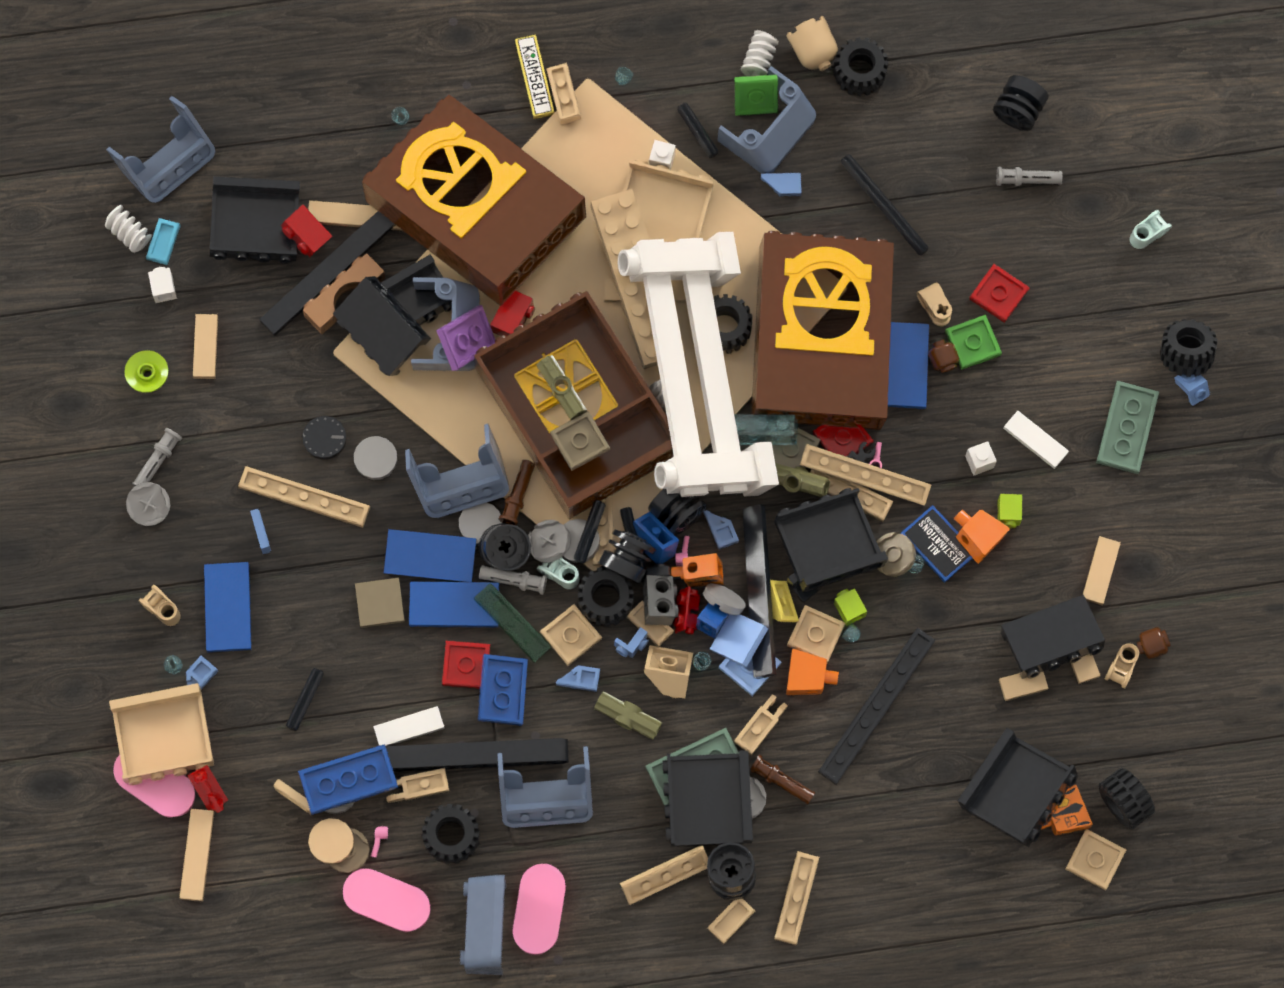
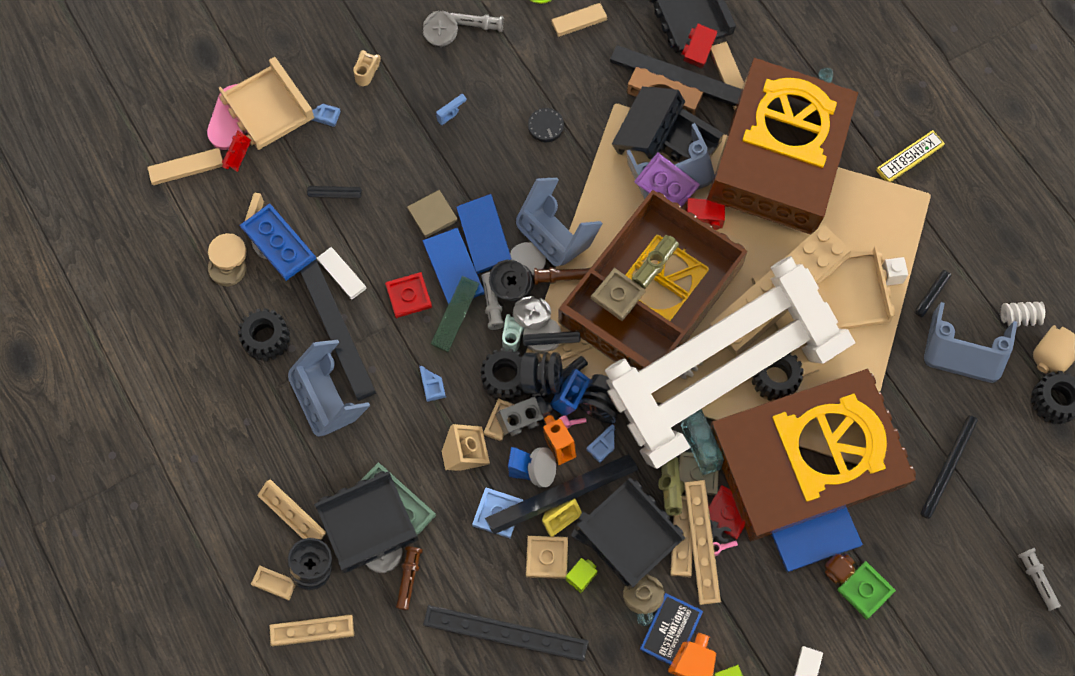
camera: 70 degrees right, 5 degrees down
clear light blue hinge [164,655,182,674] -> none
blue tile [204,562,252,652] -> none
tan tile [238,466,370,528] -> none
bright pink tile [343,869,430,932] -> none
light grey tile [354,436,398,480] -> none
bright pink hand [371,827,388,857] -> none
tan hinge [386,768,449,803] -> none
sand blue windscreen [460,875,506,975] -> none
blue tile [478,654,528,726] -> none
bright pink tile [513,864,565,955] -> none
tan tile [540,604,602,666] -> none
tan tile [547,63,582,125] -> none
olive piece [594,691,662,740] -> none
medium blue bracket [614,627,649,658] -> none
clear light blue hinge [615,66,633,85] -> none
red hinge [674,586,700,634] -> none
clear light blue hinge [693,652,711,671] -> none
light blue tile [710,614,768,667] -> none
tan hinge [734,695,788,756] -> none
bright green tile [735,75,778,116] -> none
medium blue tile [761,173,801,196] -> none
orange torso [786,649,839,695] -> none
clear light blue hinge [841,623,861,642] -> none
tan piece [917,282,952,326] -> none
white brick [965,441,996,475] -> none
red tile [969,264,1030,323] -> none

